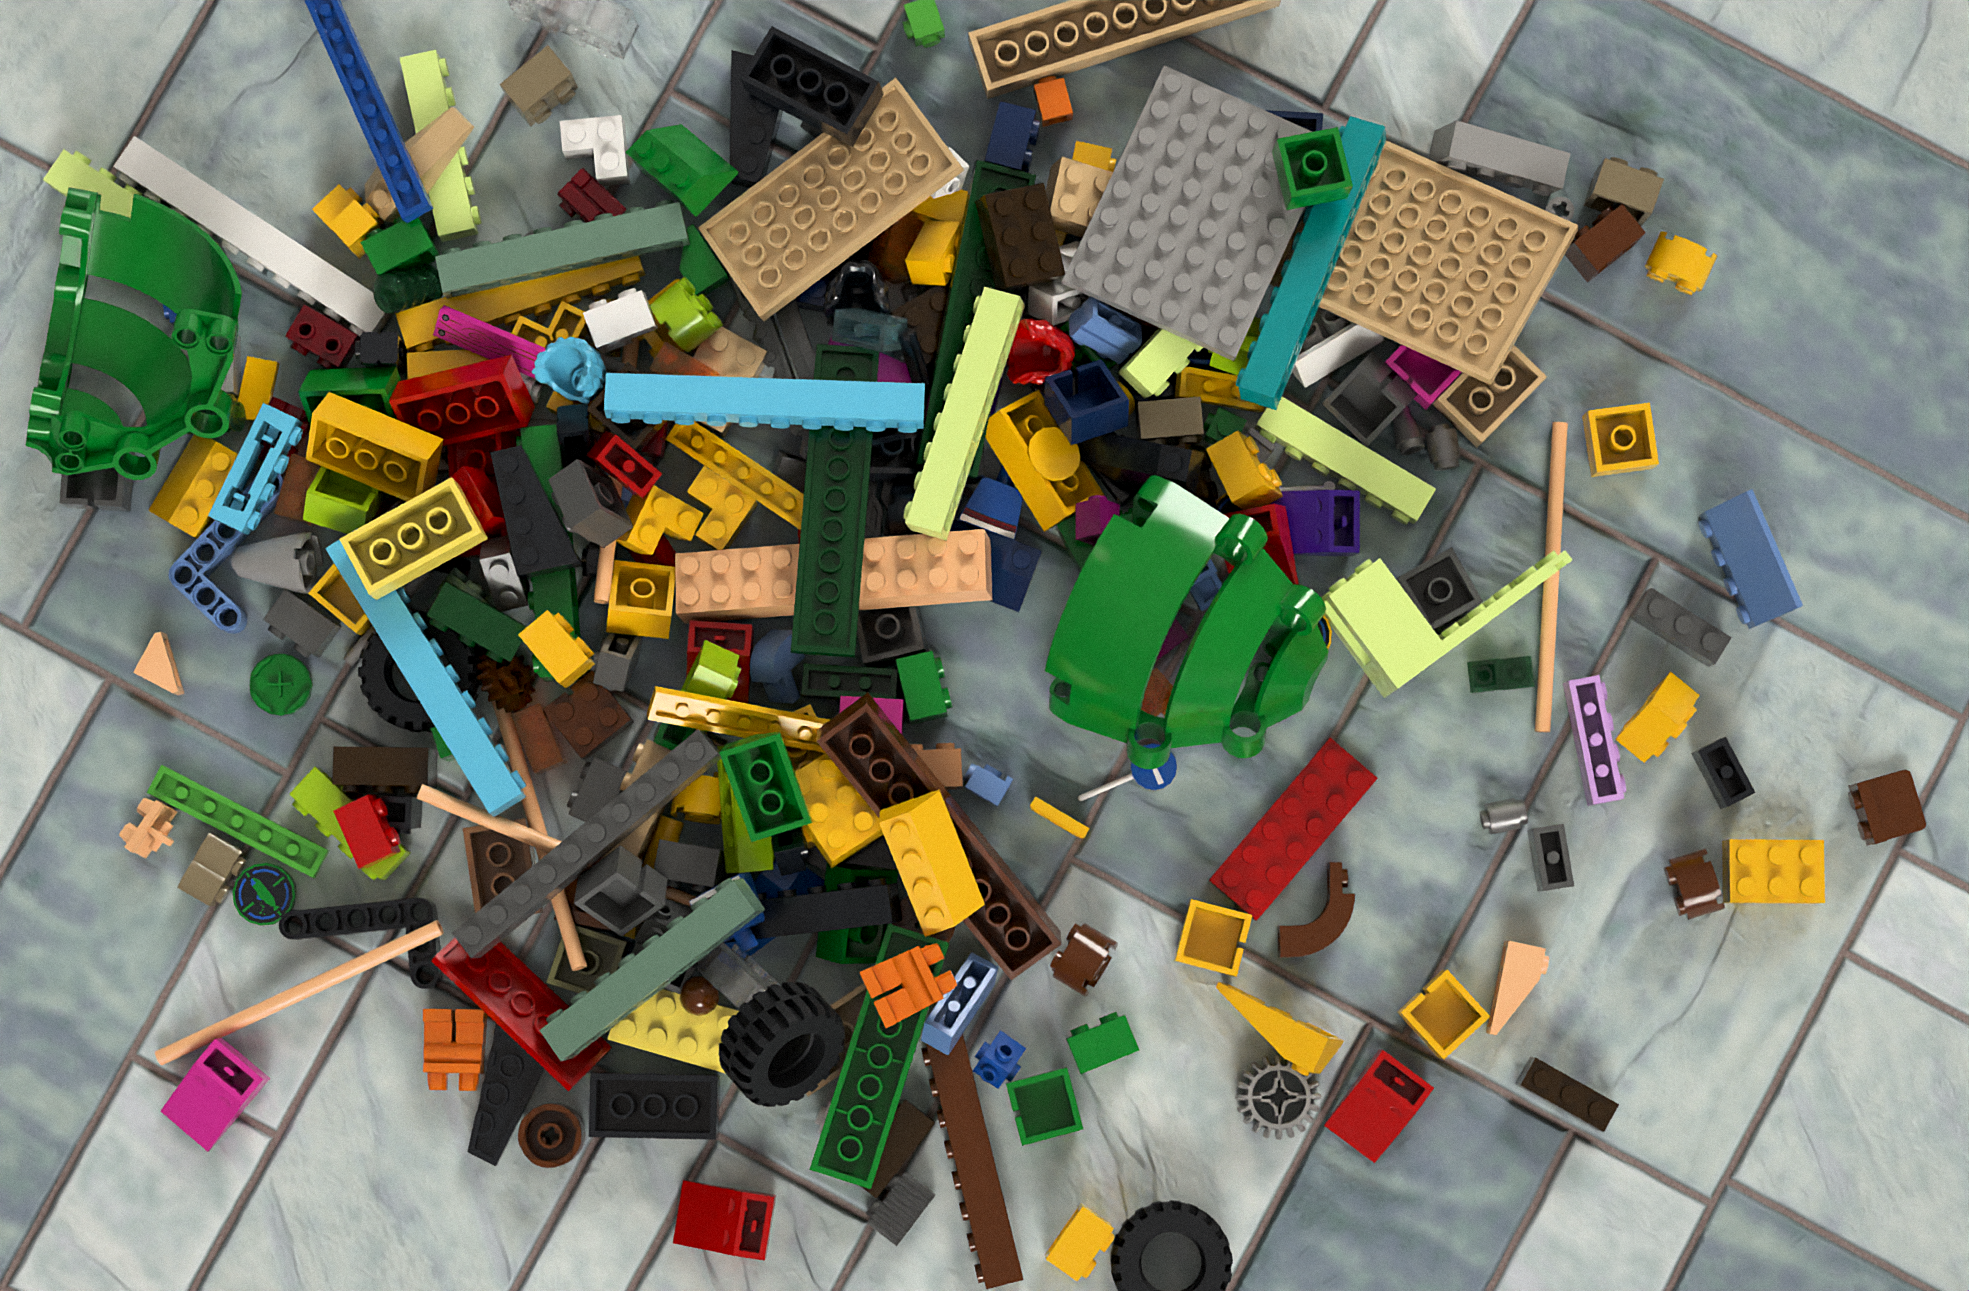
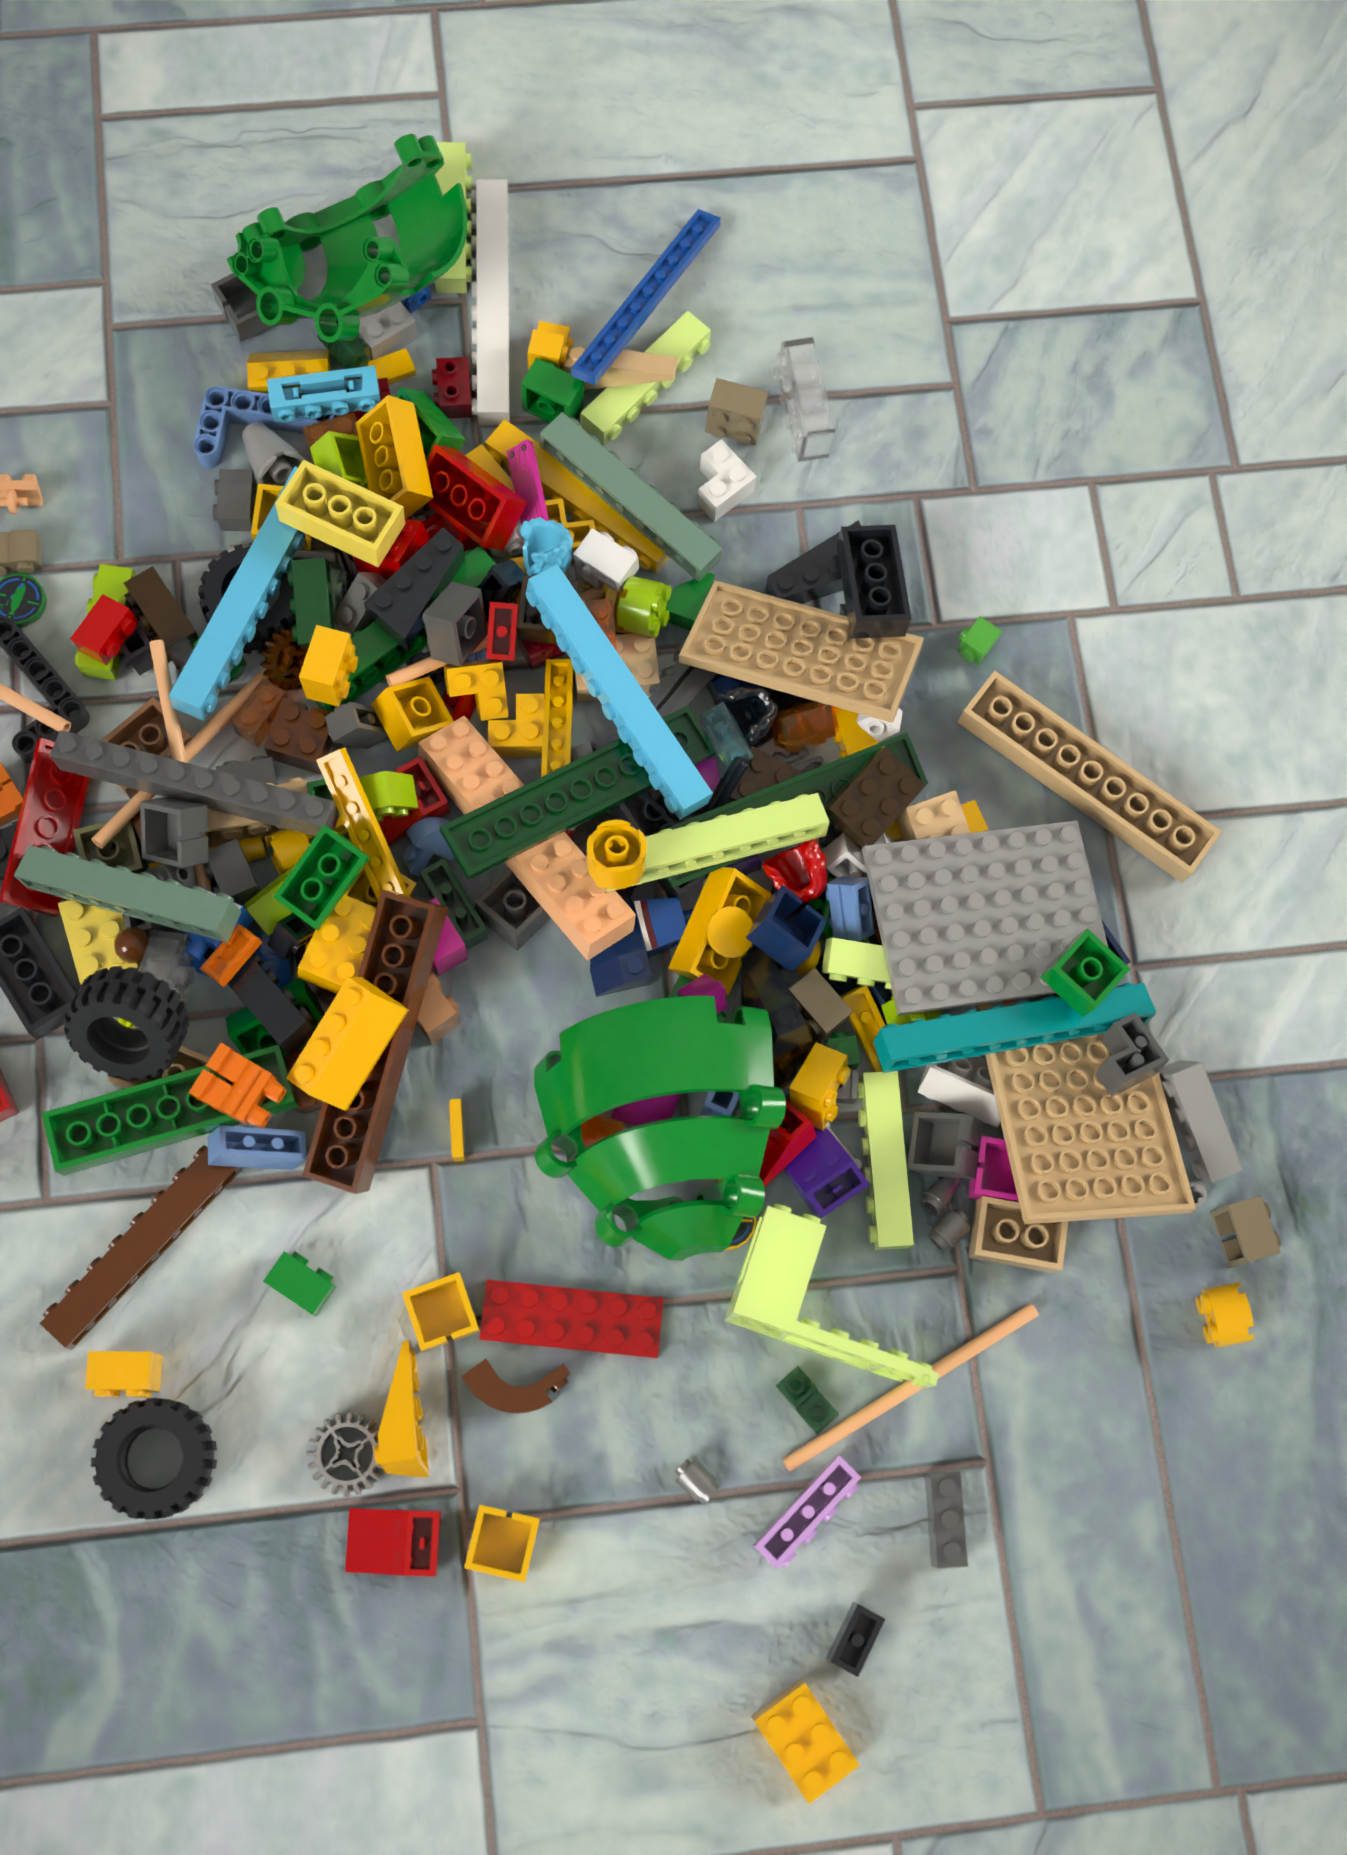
camera: 45 degrees right, 10 degrees down
light nougat slope [133,631,185,695] -> none
bright green plate [147,765,330,878] -> none
green tile [249,653,313,716] -> none
black brick [355,332,408,373] -> none
clear green piece [373,263,443,313] -> none
dark red brick [557,168,627,223] -> none
green slope [625,124,739,217] -> none
dark brown brick [861,1099,935,1198] -> none
dark grey brick [866,1171,936,1246] -> none
green brick [896,651,952,725] -> none
yellow brick [905,220,961,286] -> none
medium blue brick [963,763,1013,807] -> none
blue brick [972,1030,1026,1089] -> none
dark blue piece [984,101,1040,173] -> none
green piece [1006,1067,1083,1146] -> none
orange brick [1033,76,1073,127] -> none
reddish brown brick [1050,923,1118,997] -> none
blue piece [1078,743,1177,801] -> none
dark grey brick [1396,547,1483,630] -> none
light nougat slope [1486,941,1549,1035] -> none
dark brown brick [1515,1057,1619,1132] -> none
dark grey brick [1527,824,1574,892] -> none
reddish brown brick [1565,204,1646,283] -> none
yellow brick [1582,403,1659,477] -> none
yellow brick [1615,671,1700,763] -> none
reddish brown brick [1664,849,1725,920] -> none
medium blue slope [1699,489,1803,629] -> none
reddish brown bracket [1848,770,1926,846] -> none
none -> orange plate [200,924,263,988]
none -> yellow brick [586,820,647,889]
none -> dark grey brick [1095,1012,1169,1097]

